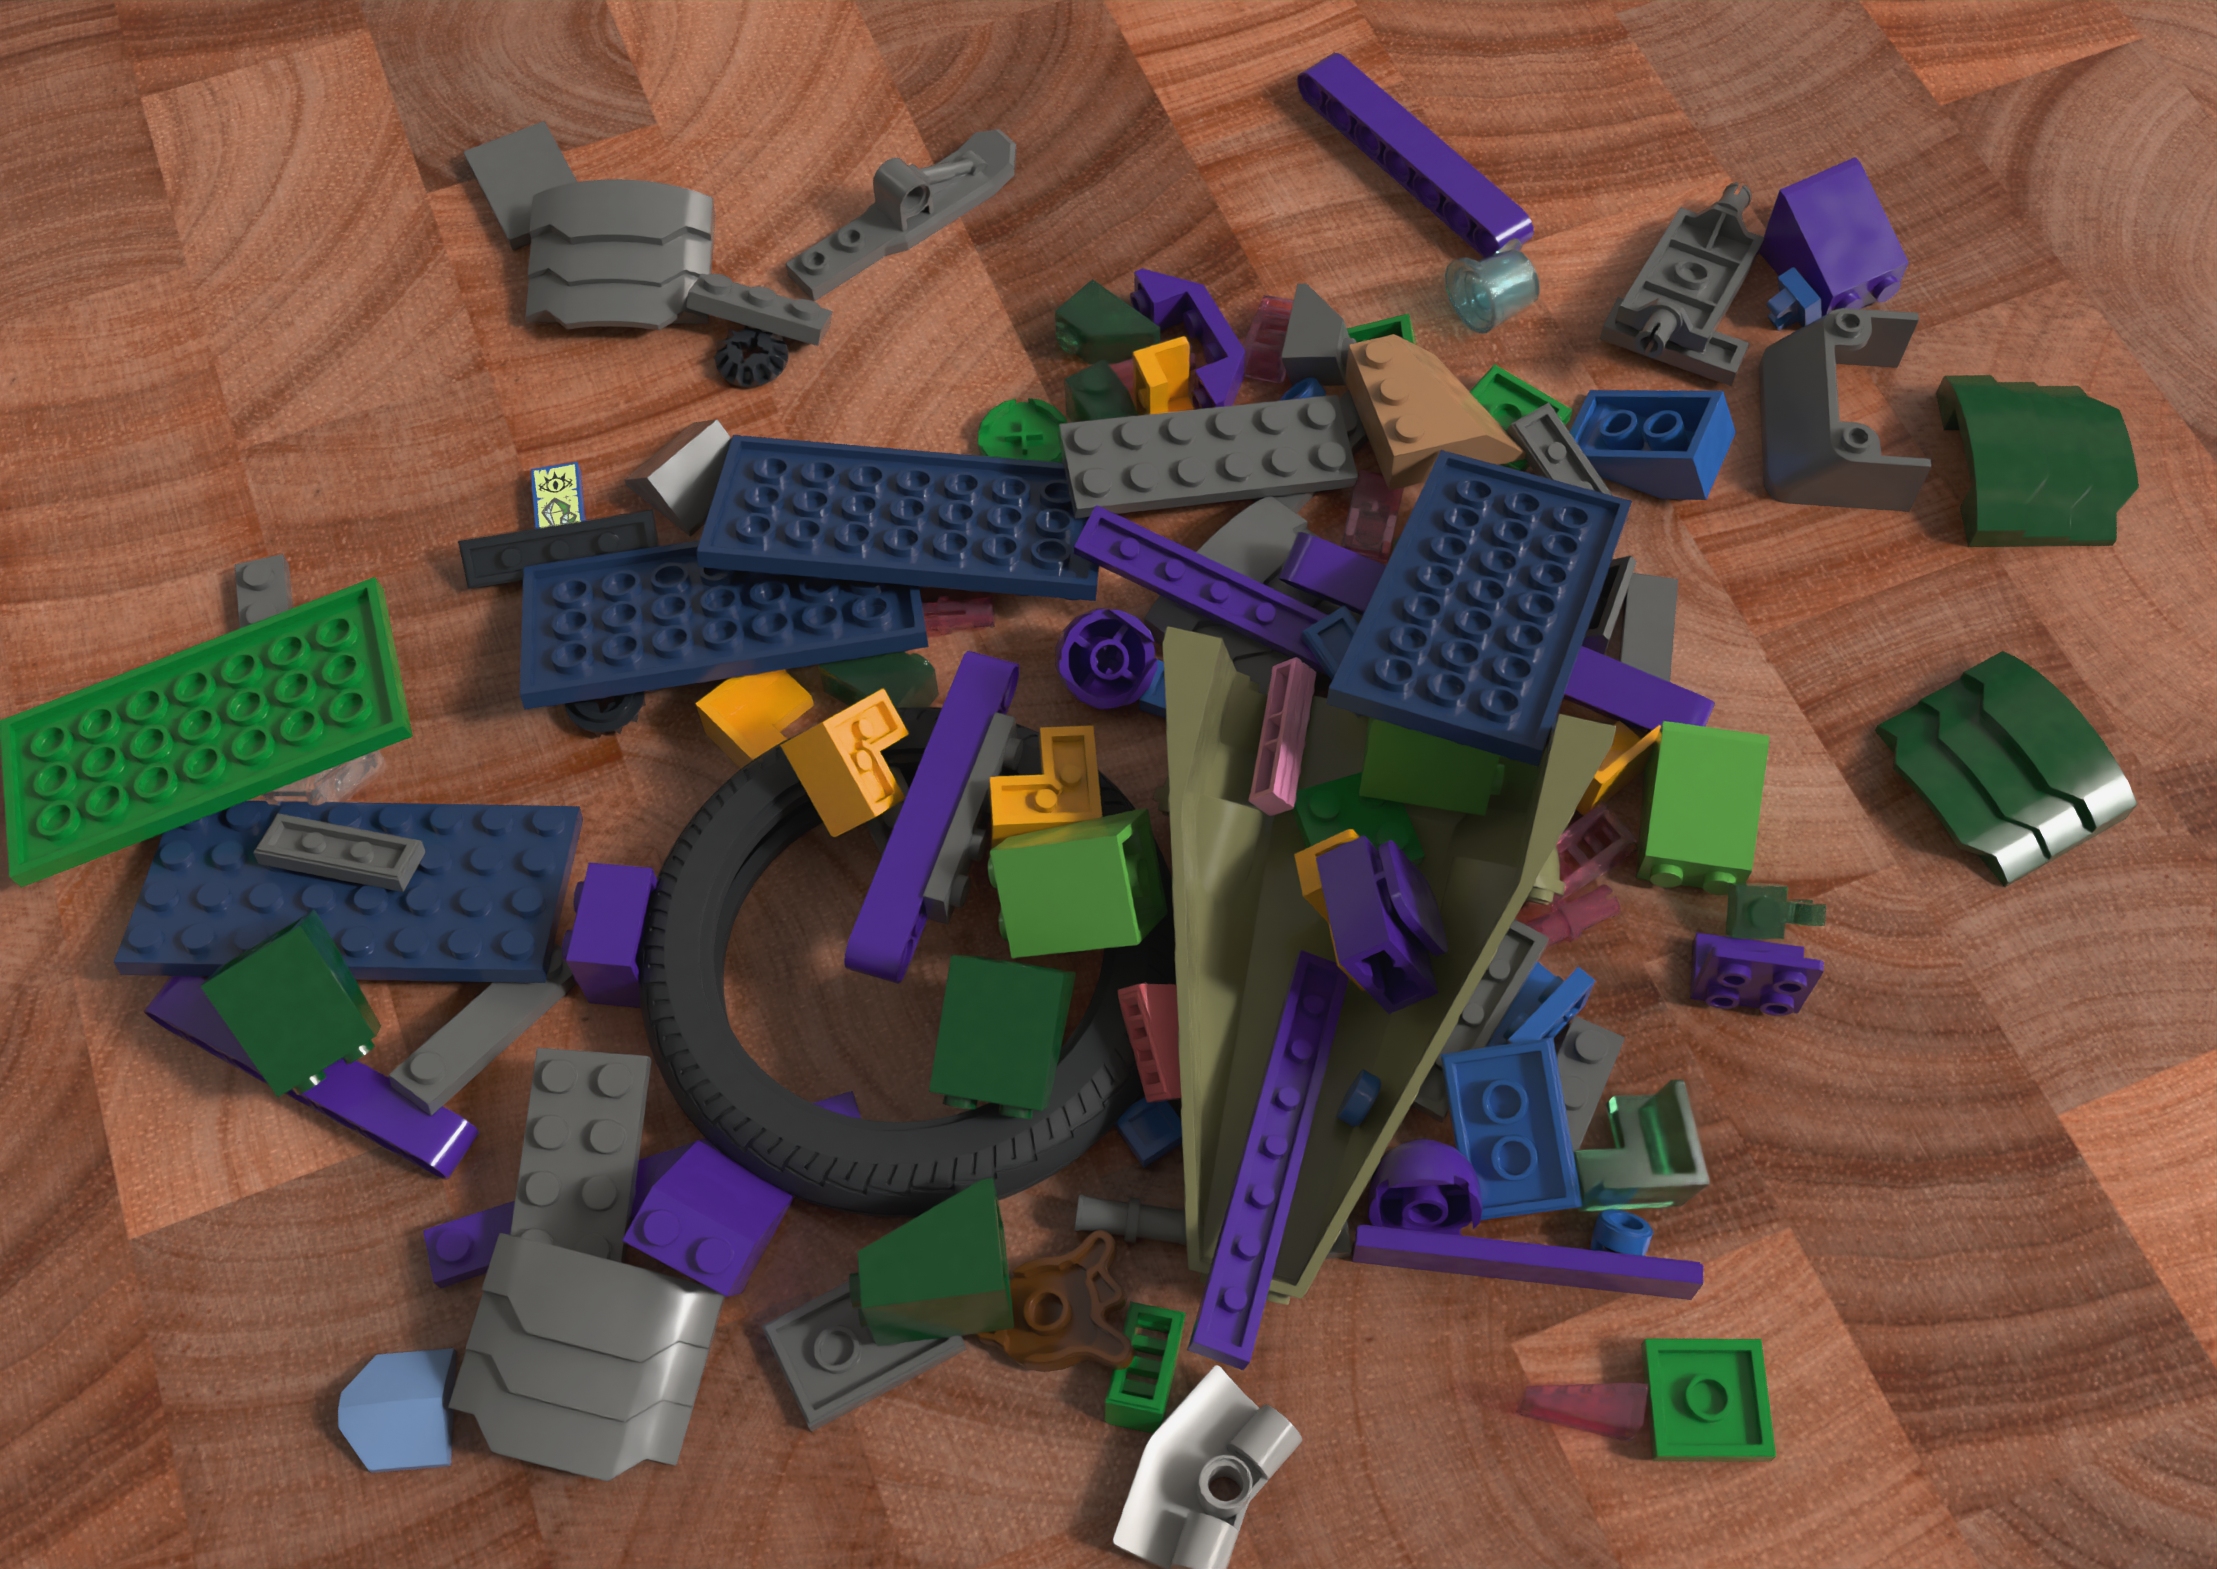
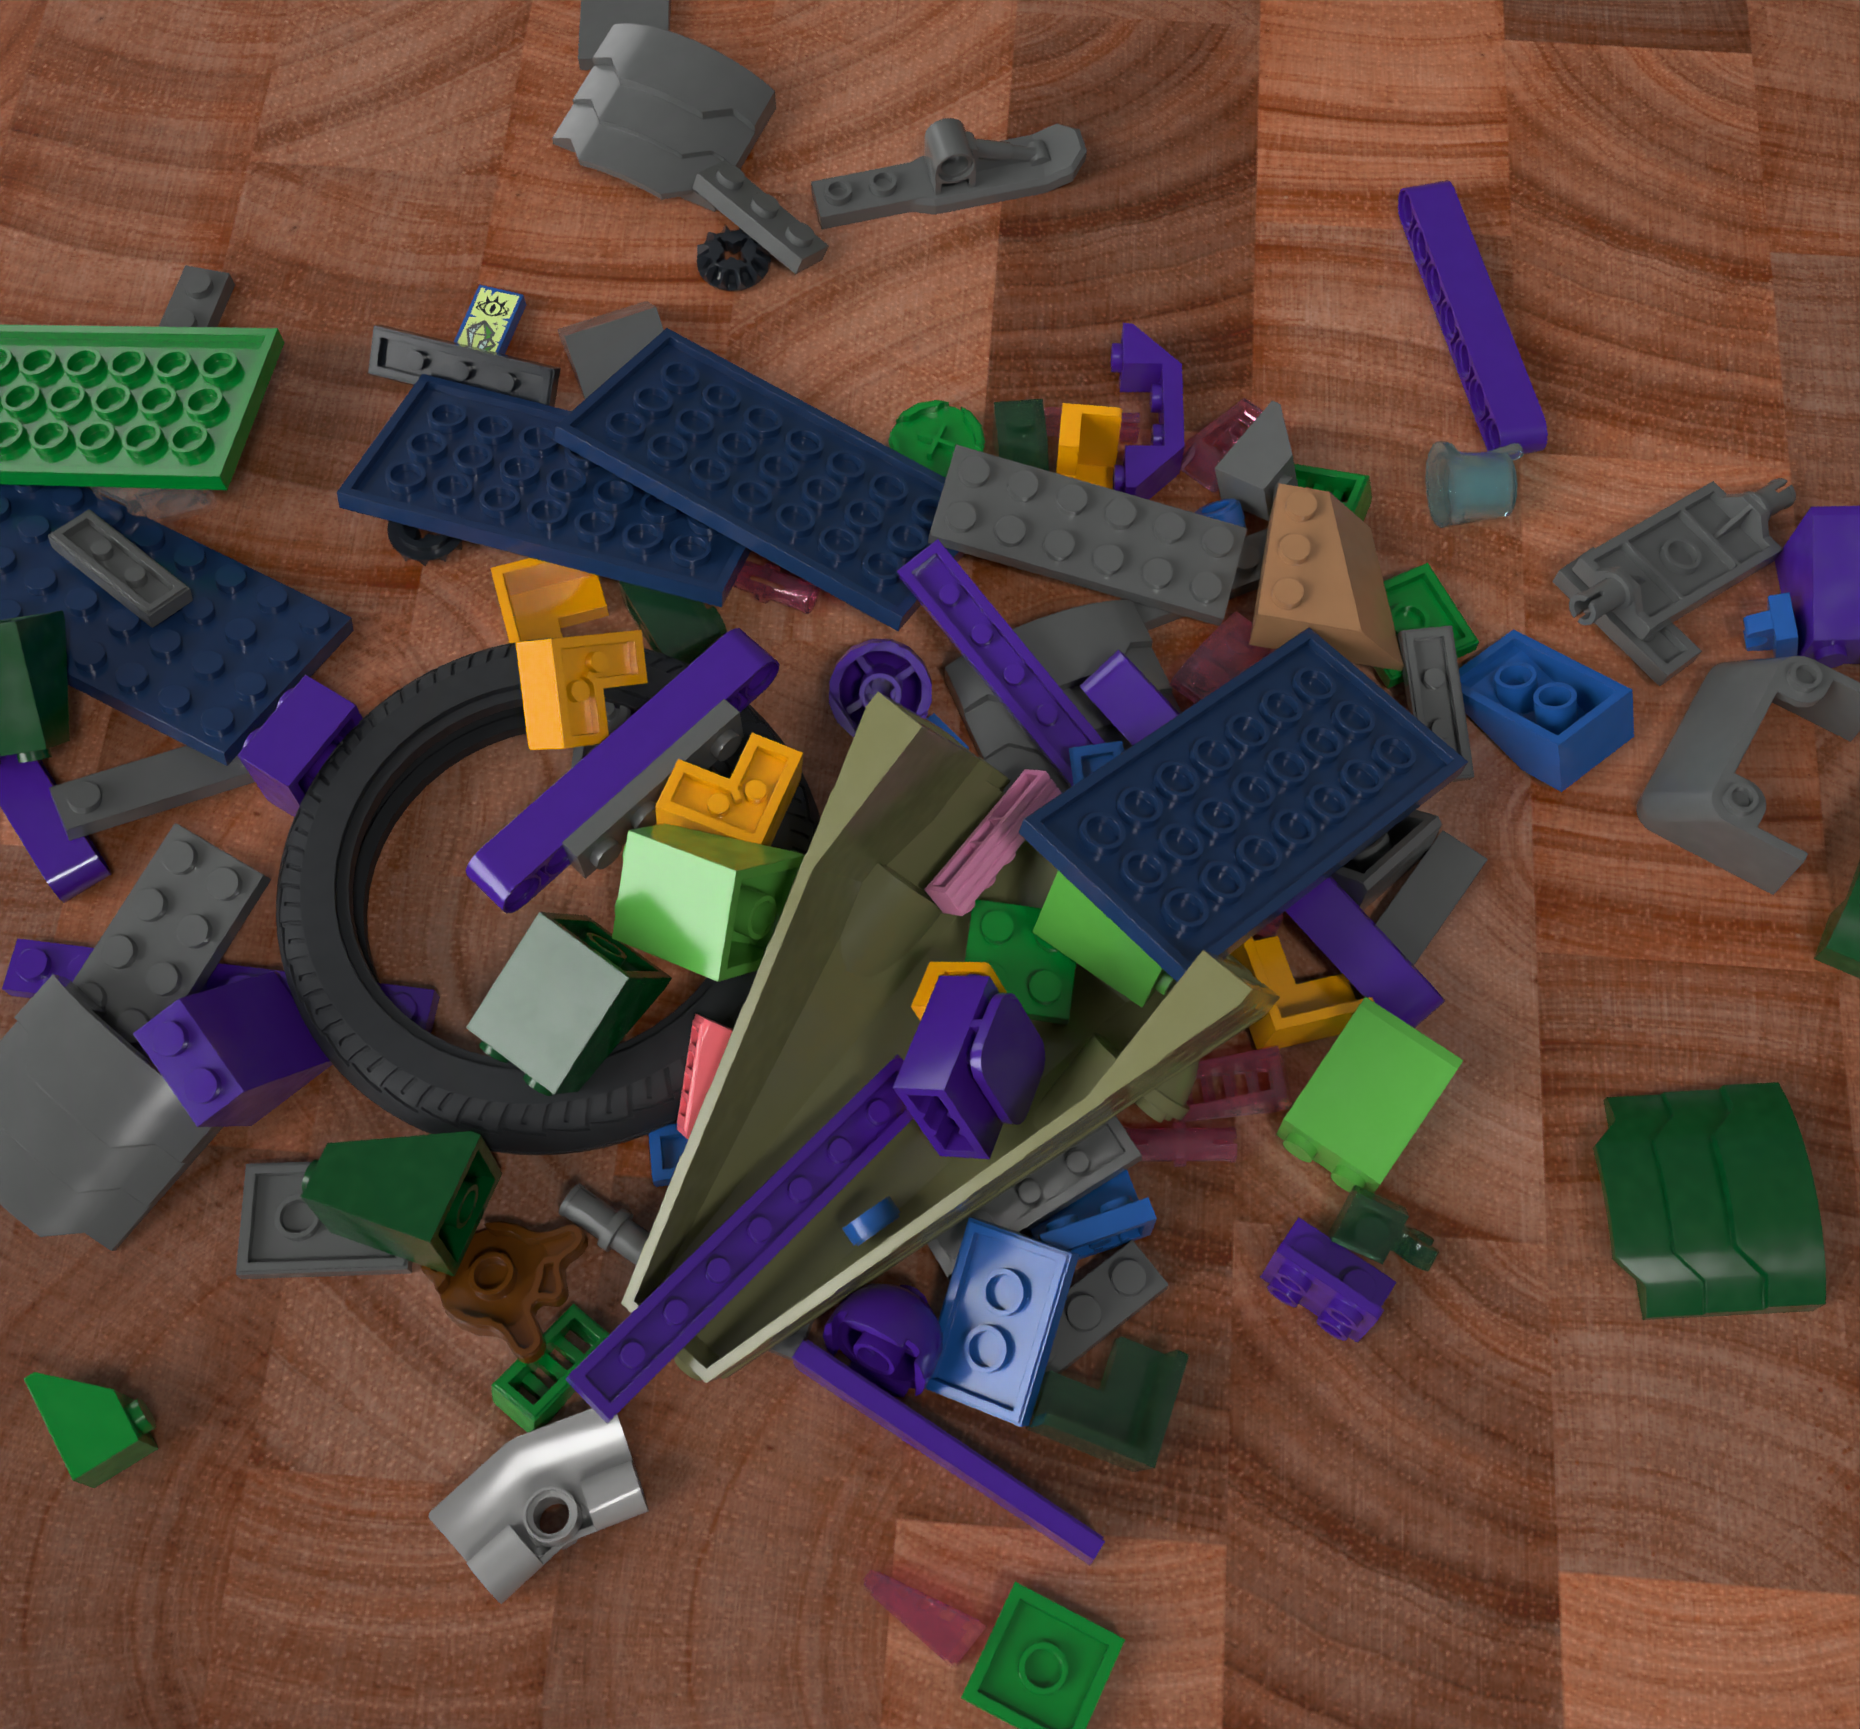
camera: 25 degrees right, 5 degrees up
clear green slope [1055,279,1160,365] -> none
blue tile [1590,1209,1653,1256] -> none

